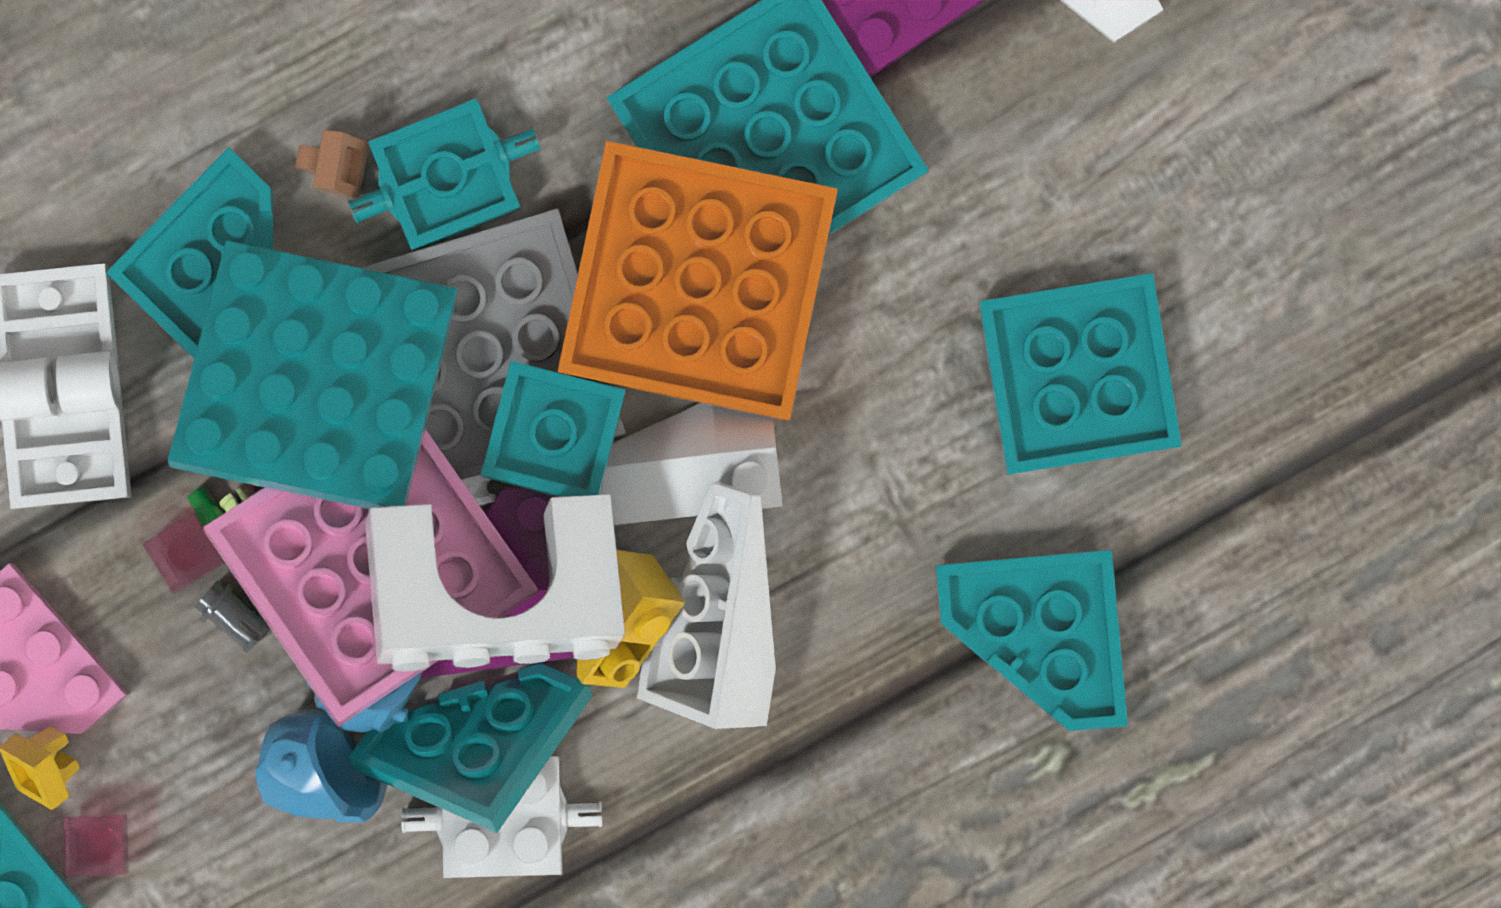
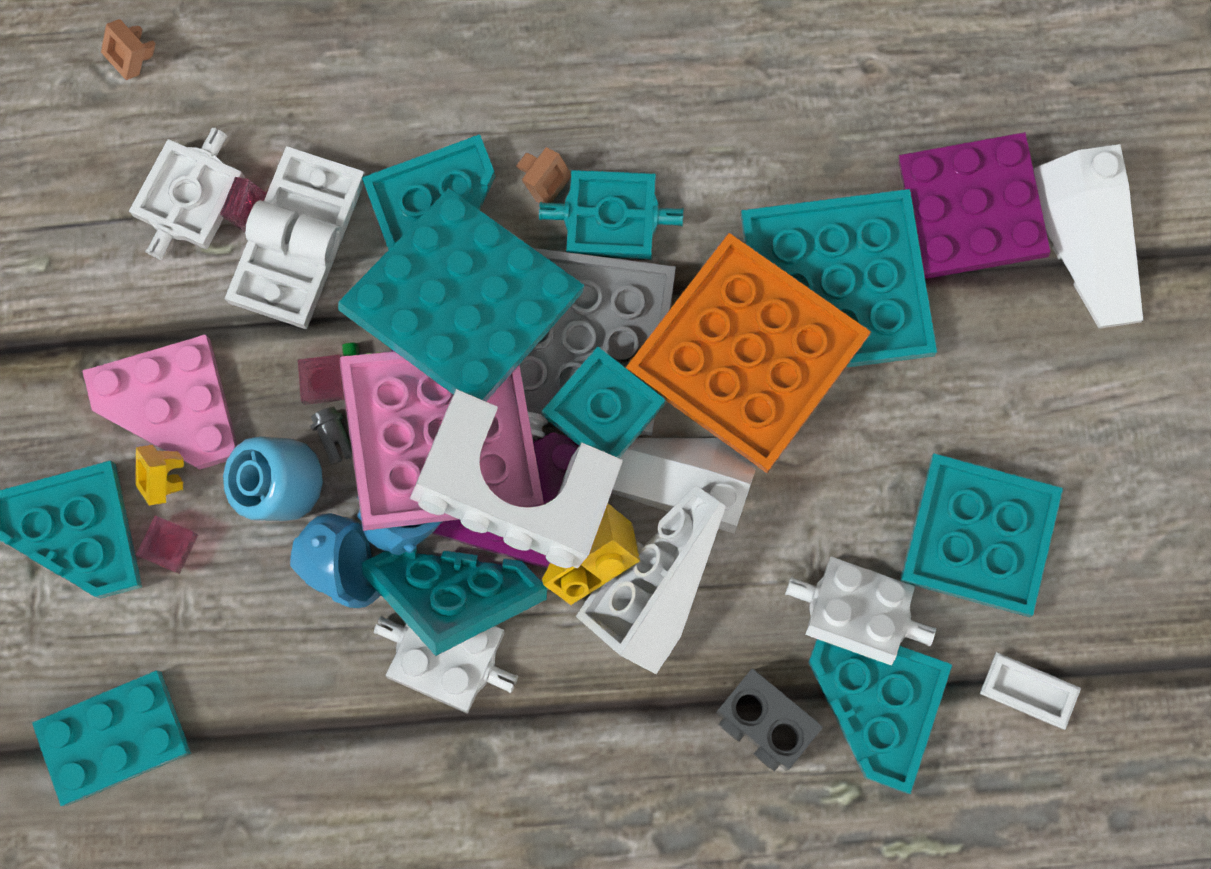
camera: 30 degrees right, 10 degrees down
none -> medium azure head [223,436,323,521]
none -> dark grey brick [716,668,823,772]
none -> white plate [785,557,936,666]
none -> white tile [980,652,1081,730]

